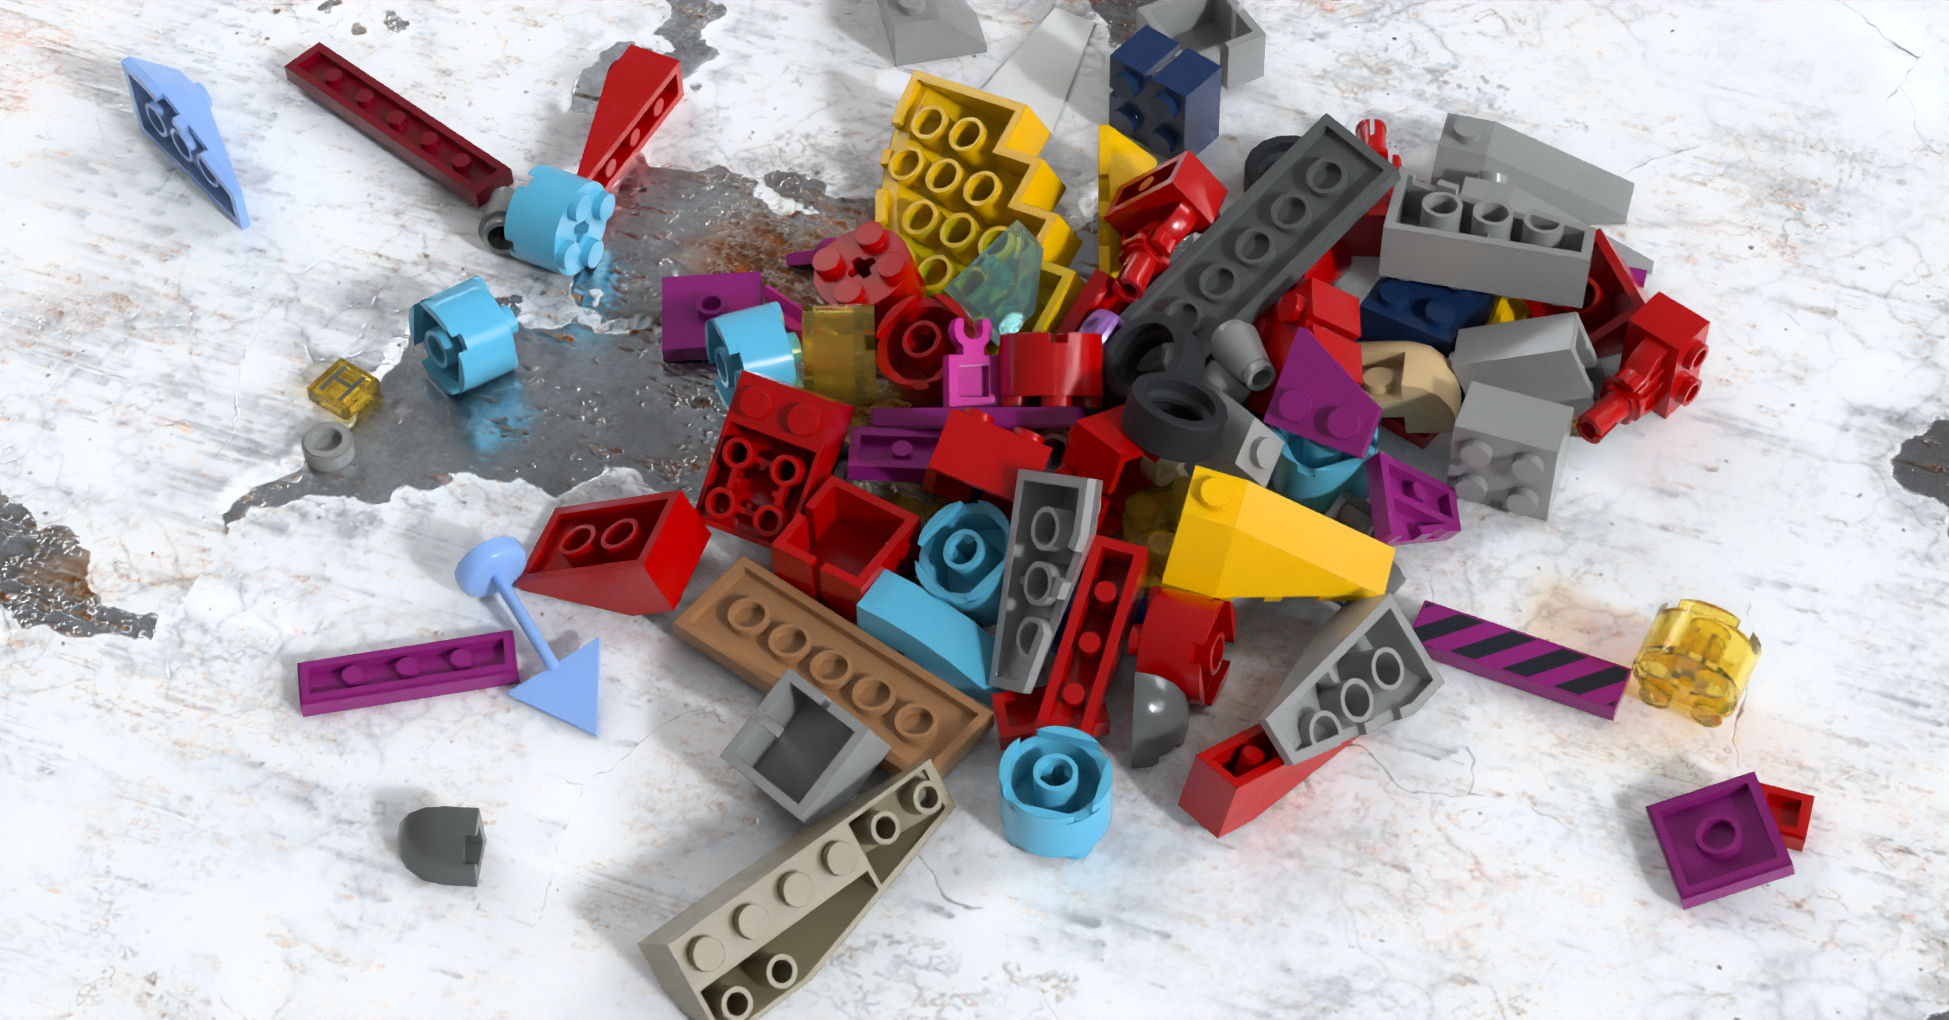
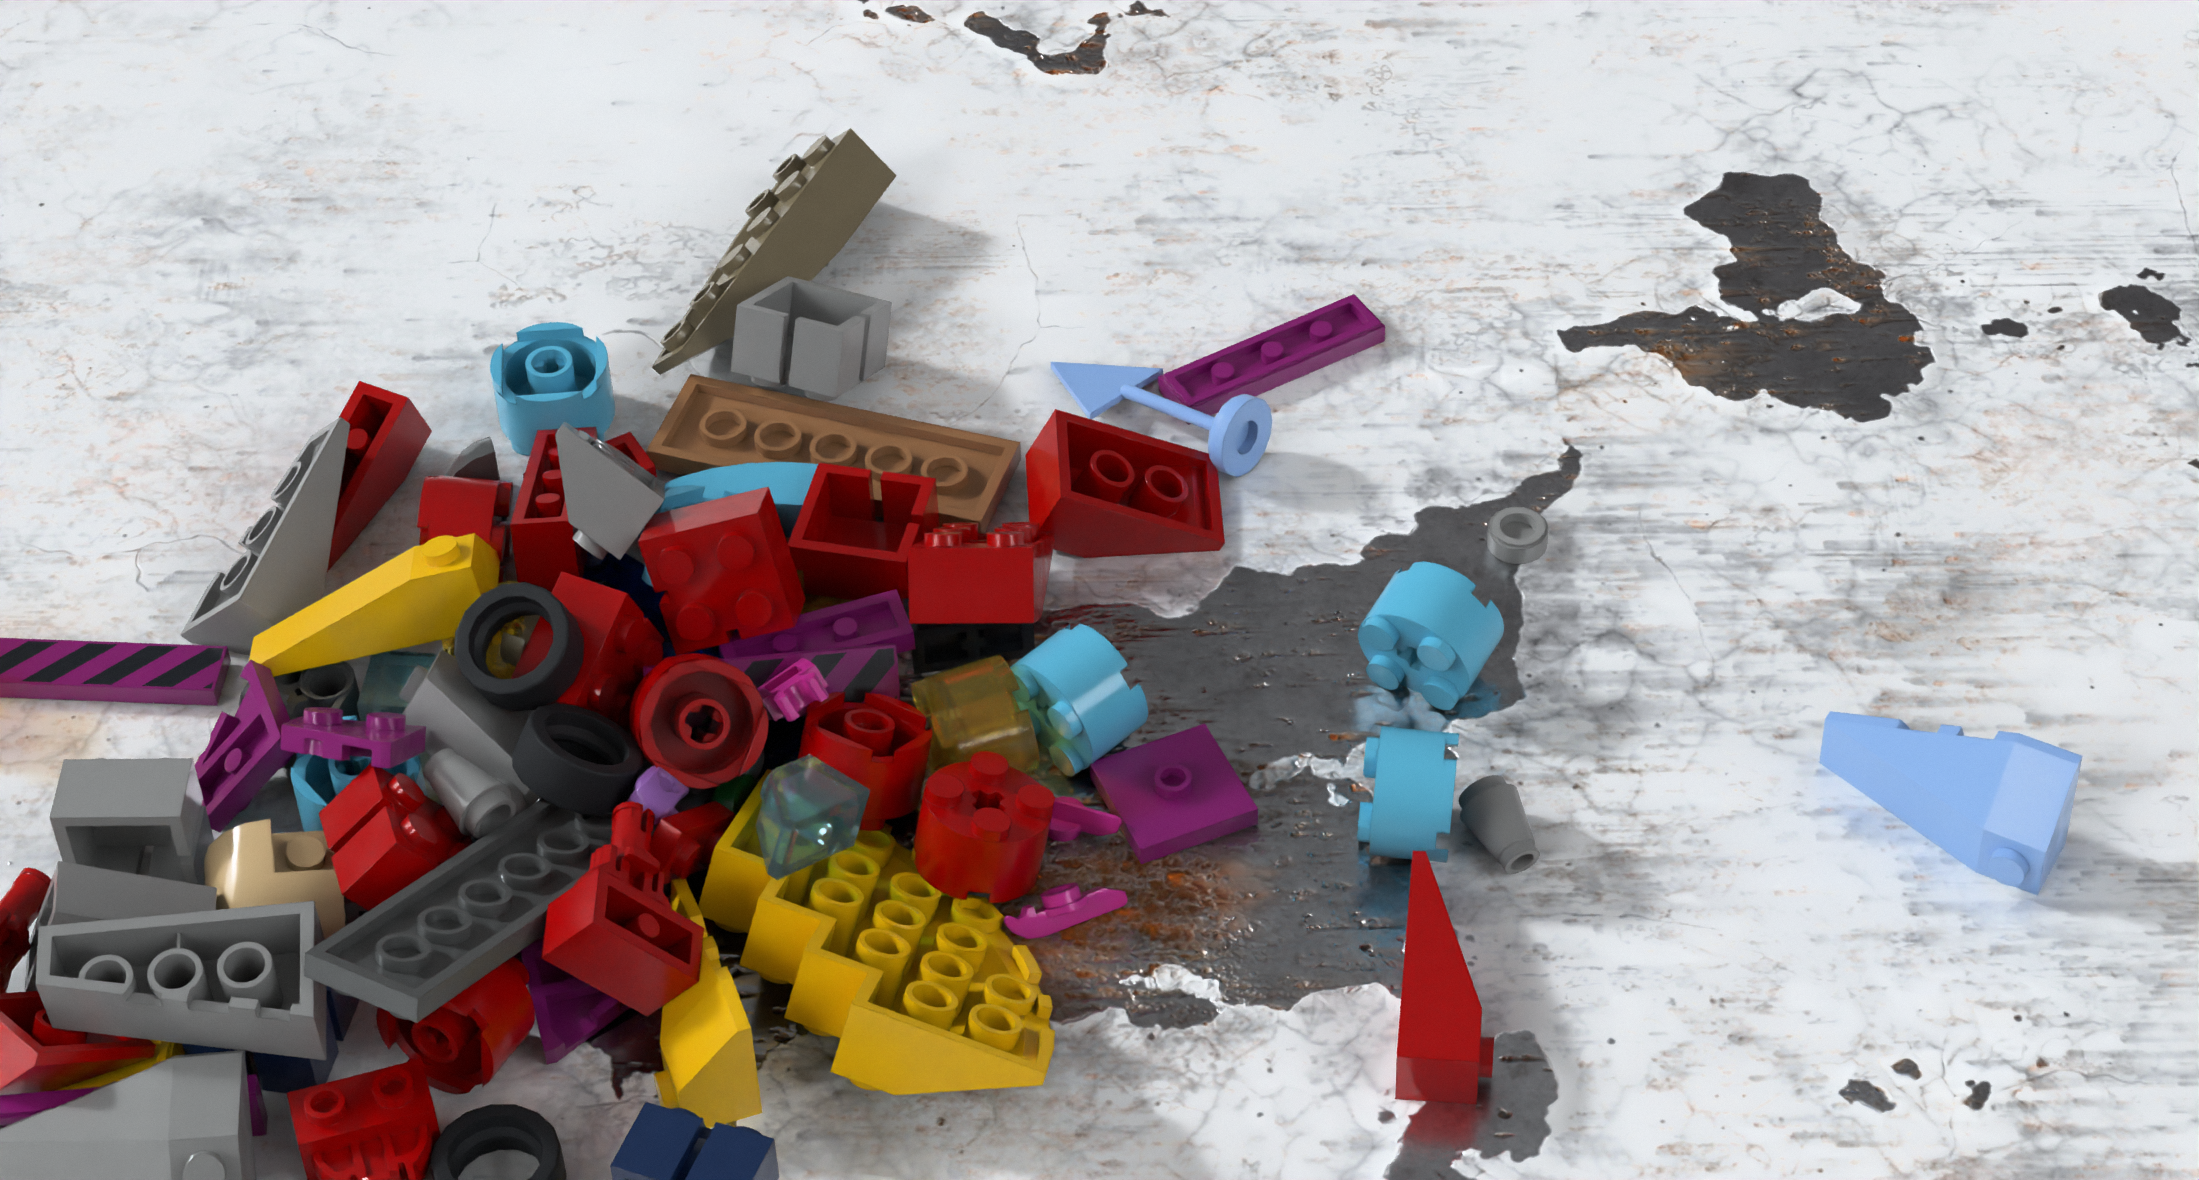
camera: 160 degrees right, 5 degrees down
dark red plate [284,42,514,209] -> none
clear yellow tile [307,357,381,421] -> none
dark grey brick [397,806,487,887] -> none

